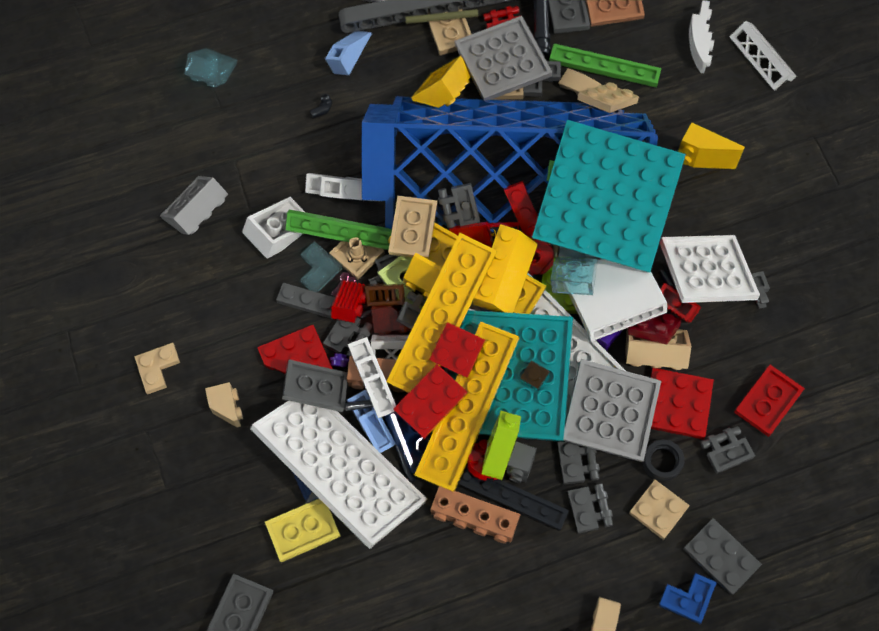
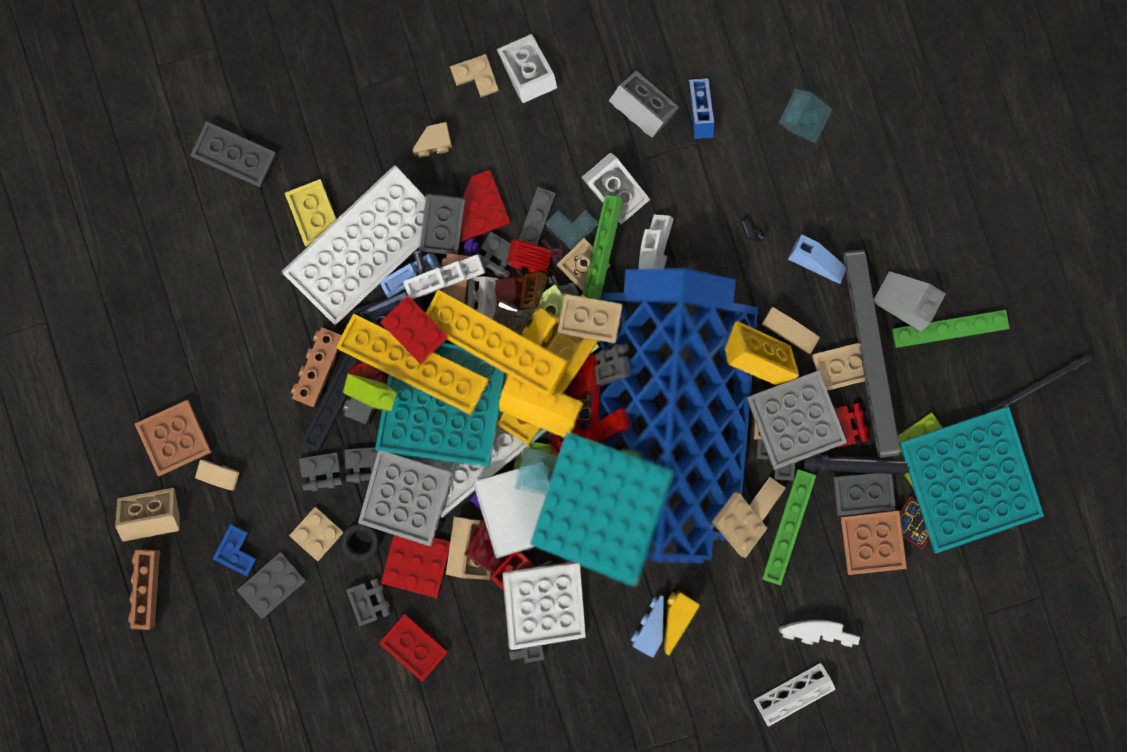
camera: 95 degrees right, 20 degrees up
olive bar [406,9,478,24] -> none
red plate [430,322,486,378] -> none
dark brown plate [520,360,550,390] -> none
none -> white slope [497,34,557,103]
none -> light blue slope [631,594,663,658]
none -> blue slope [689,78,714,139]
none -> tan slope [761,307,820,354]

